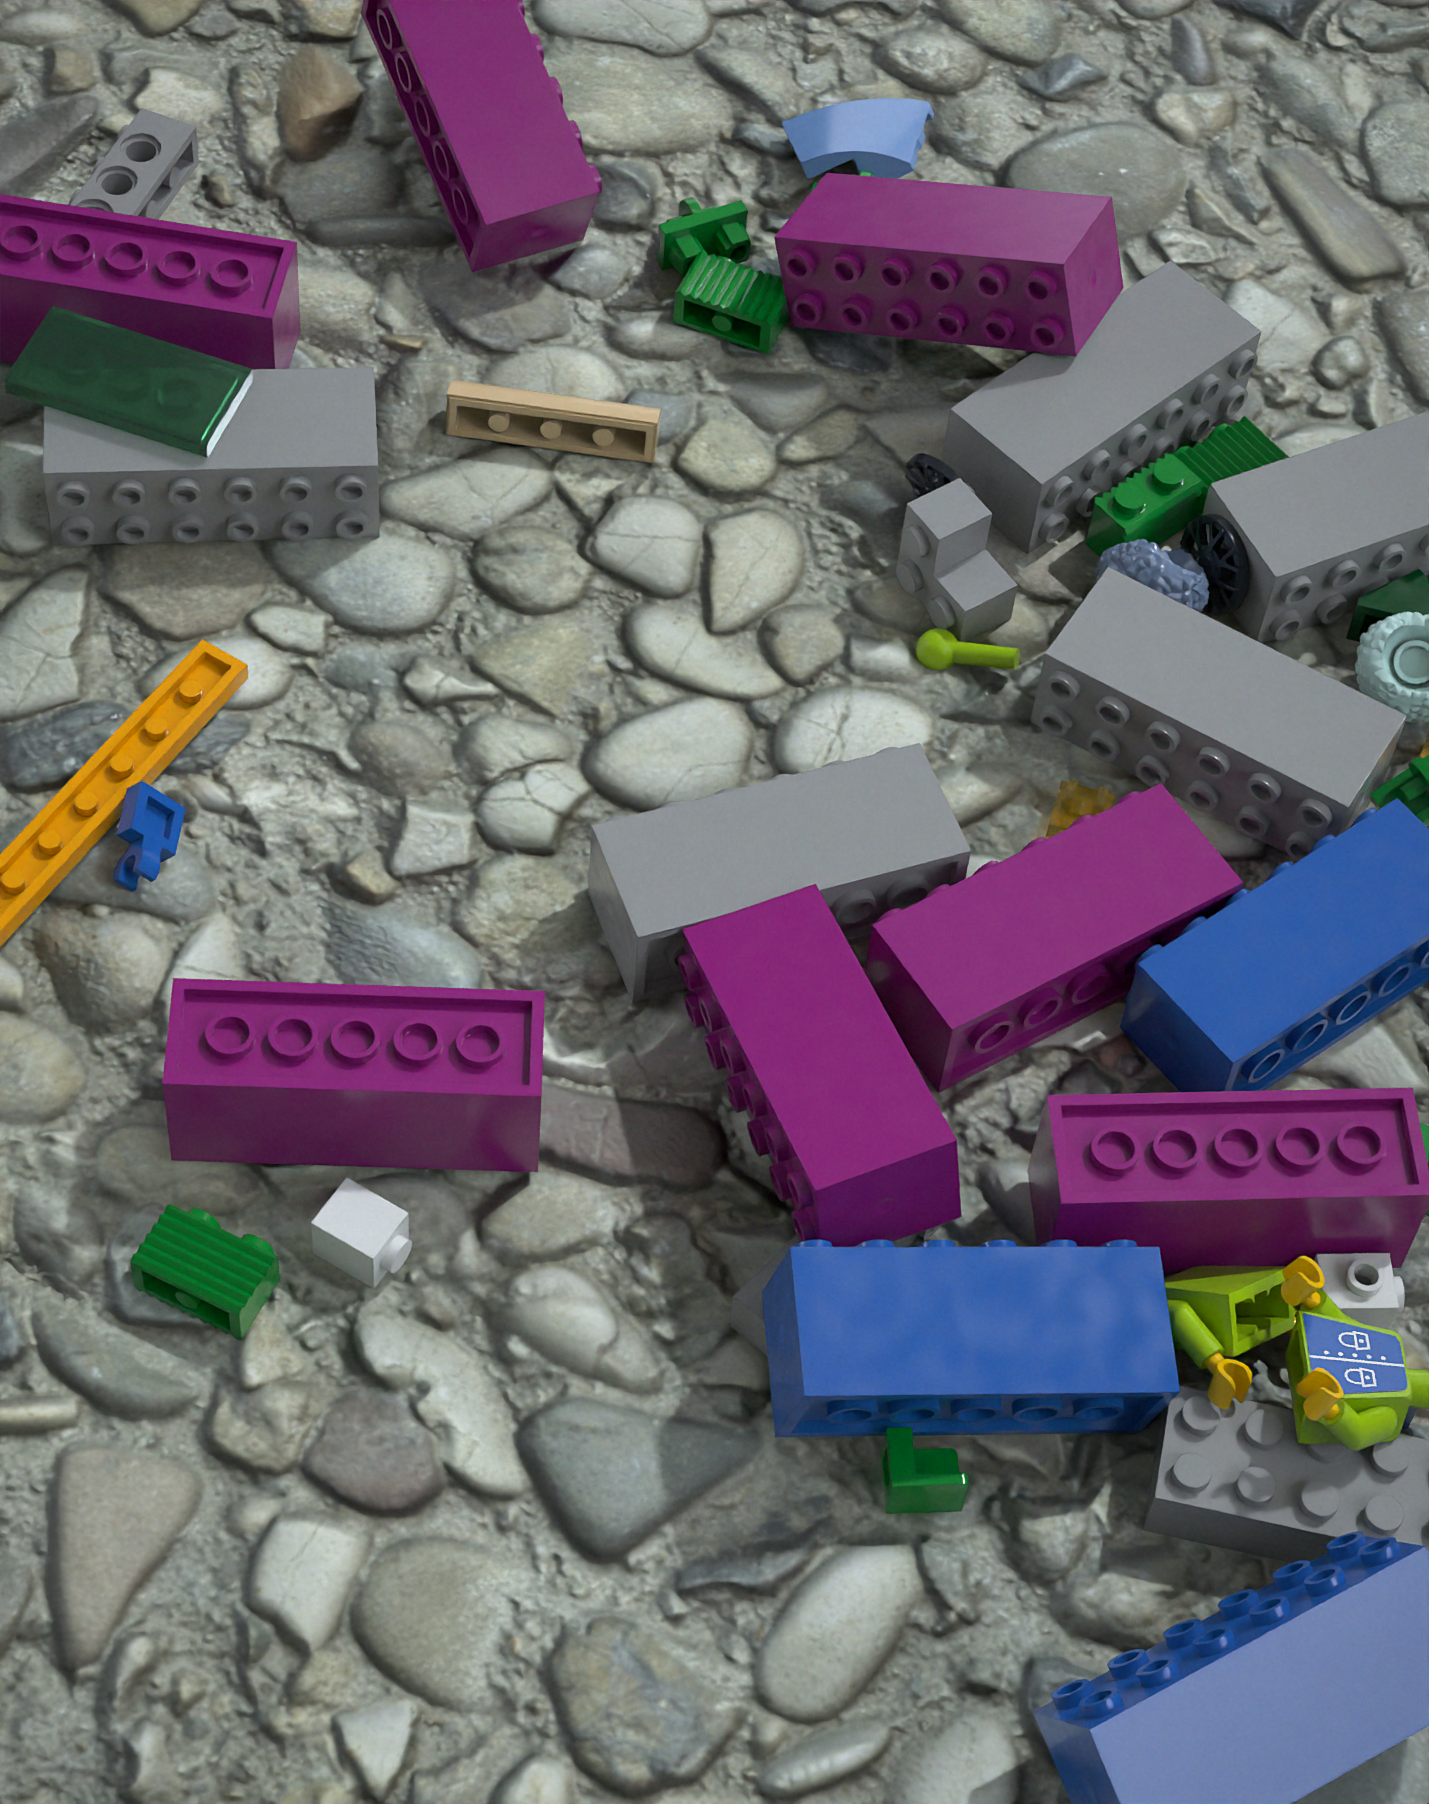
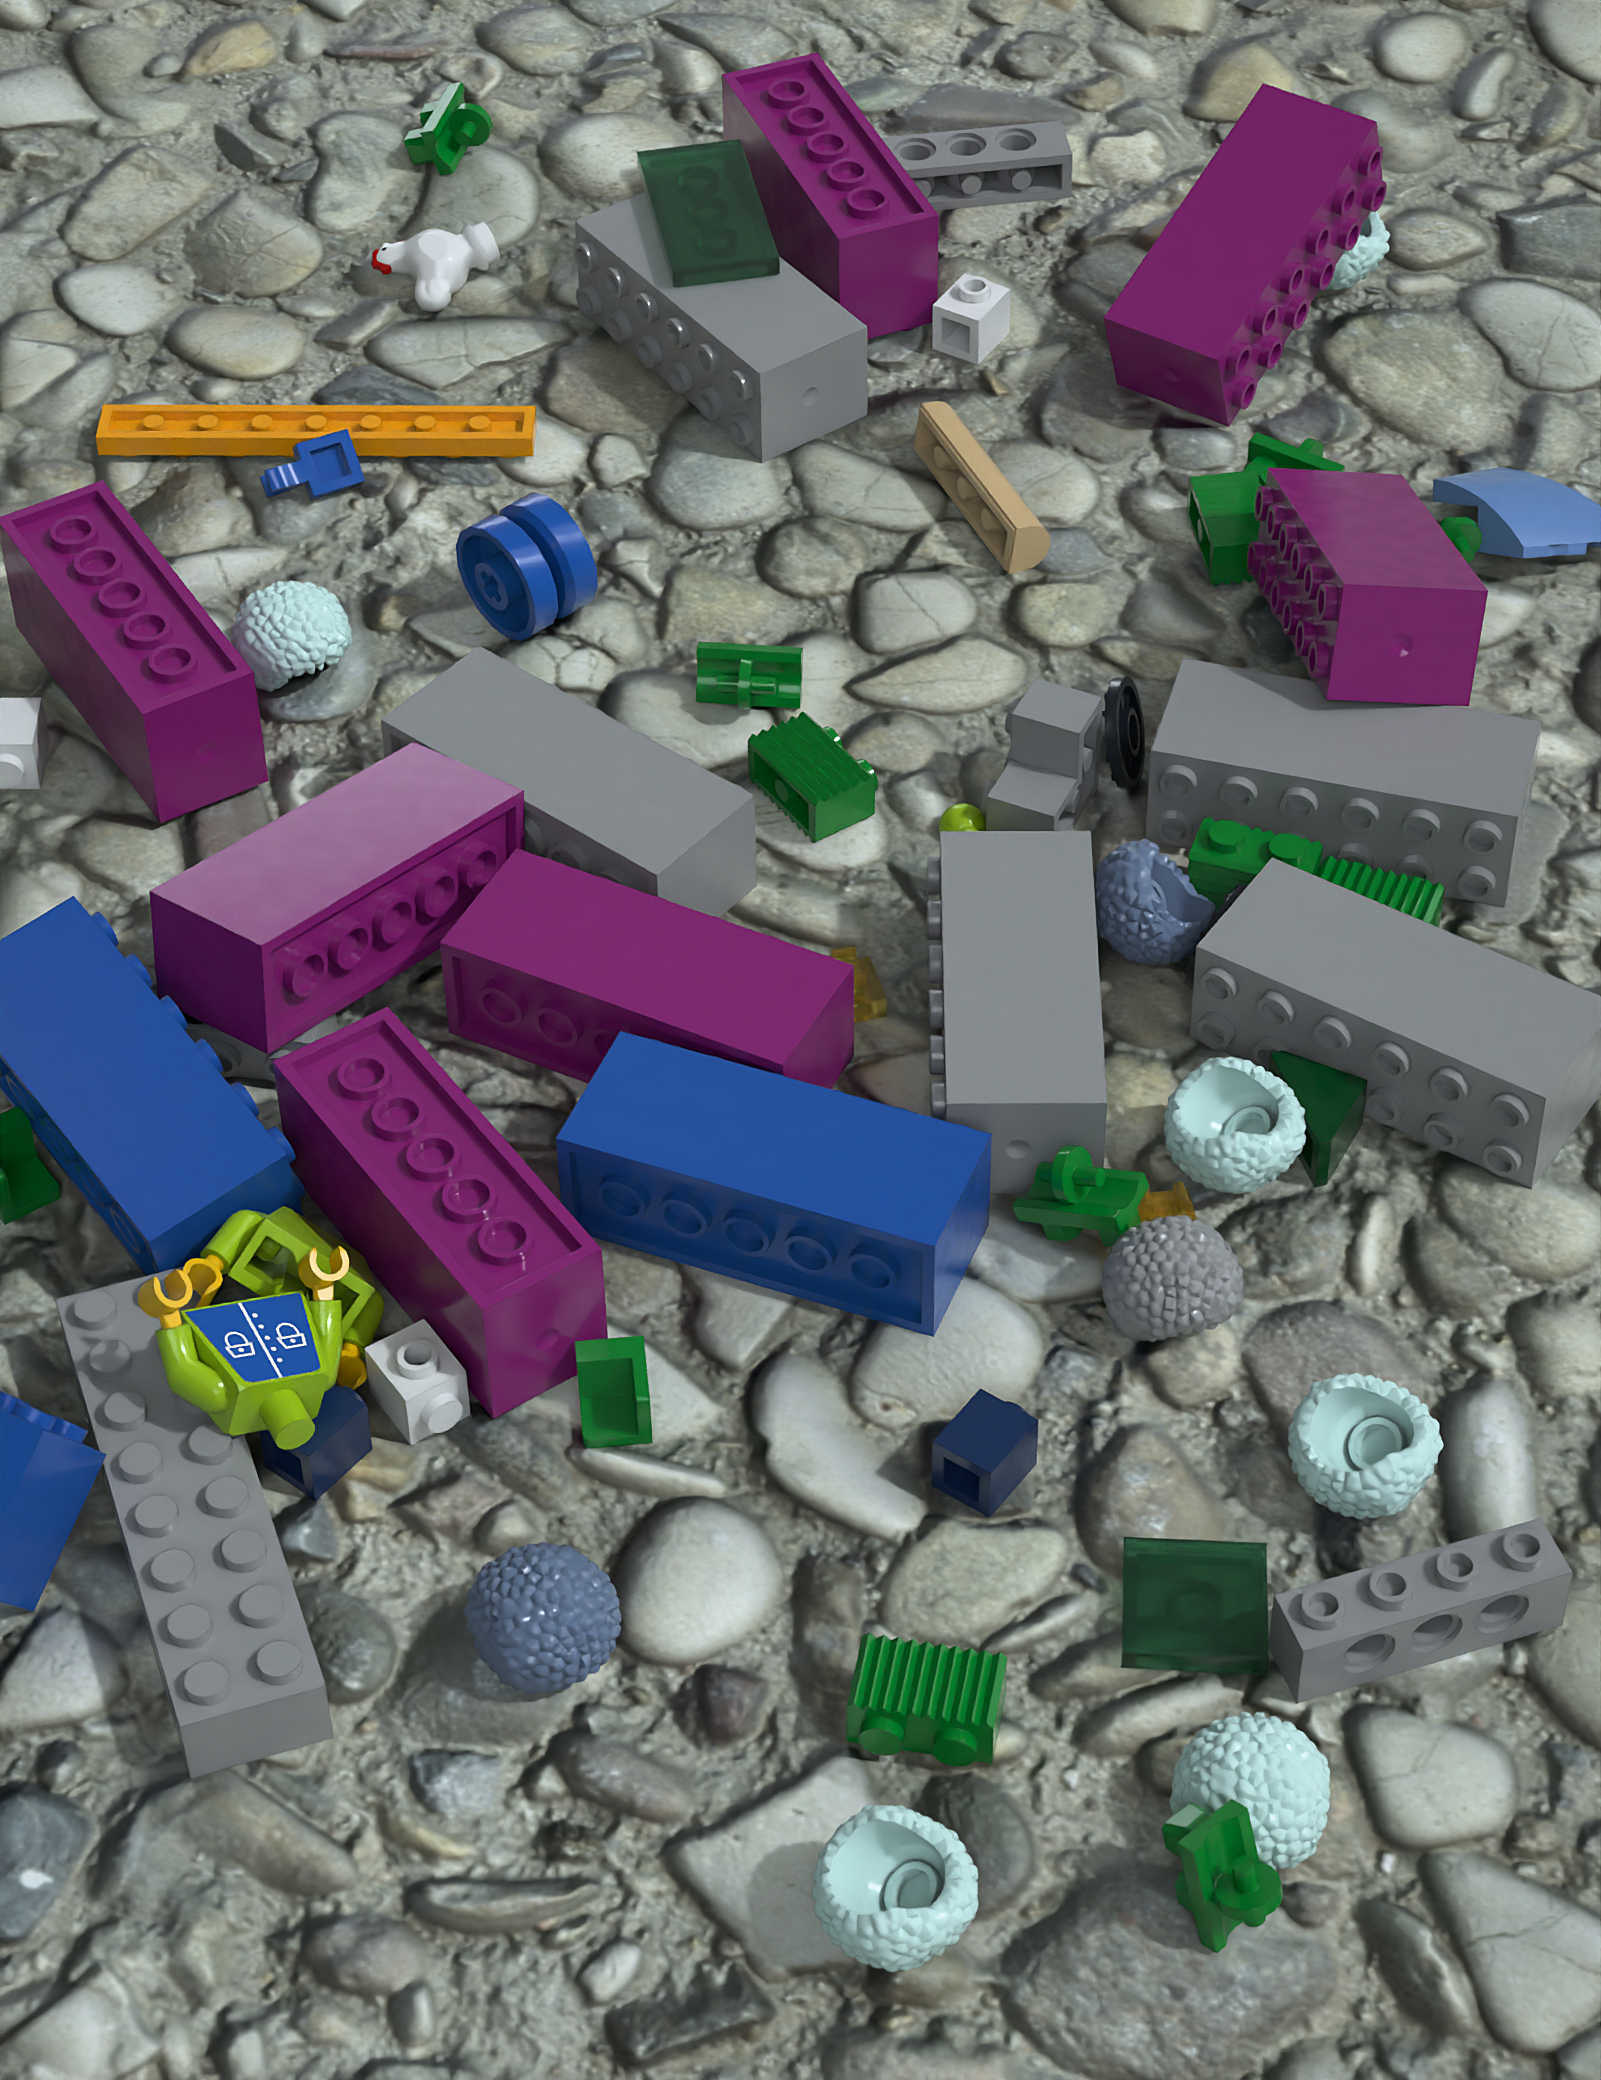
camera: 65 degrees right, 10 degrees down
none -> light aqua hair [231,581,352,692]
none -> blue wheel [456,492,598,641]
none -> green hips [696,641,803,710]
none -> green brick [748,711,878,843]
none -> white brick [932,273,1011,365]

